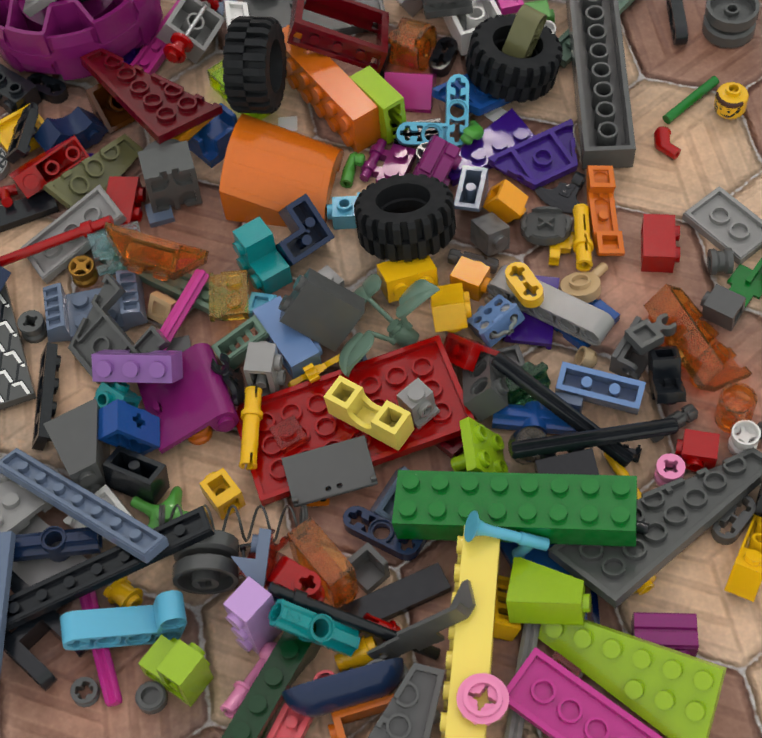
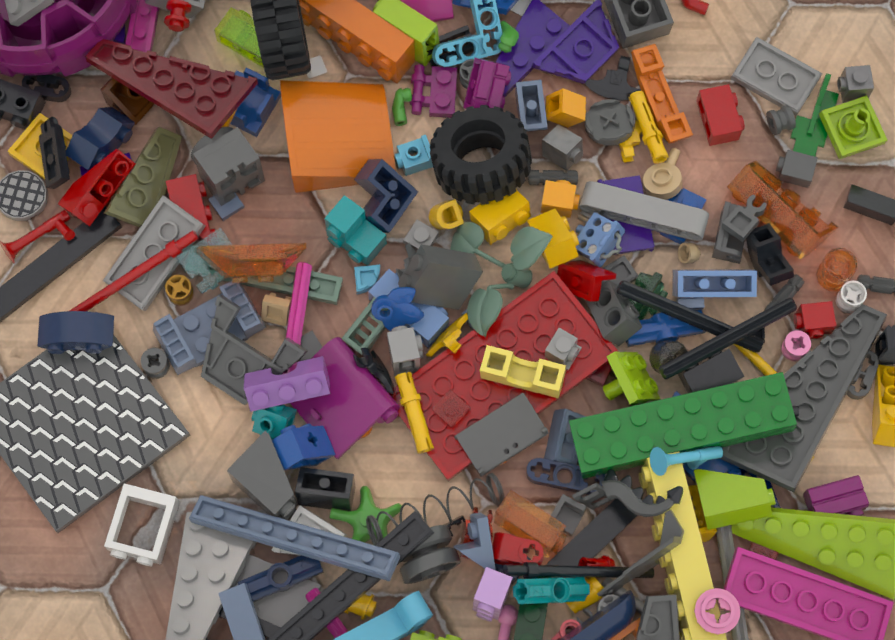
camera: 25 degrees left, 15 degrees up
black plate [32,342,61,451] -> none
yellow brick [199,468,246,520] -> none
clear yellow plate [209,270,249,322] -> none
yellow beam [505,262,544,308] -> none
none -> blue plate [371,287,424,331]
none -> yellow plate [429,199,464,230]
none -> dark grey piece [572,469,683,517]

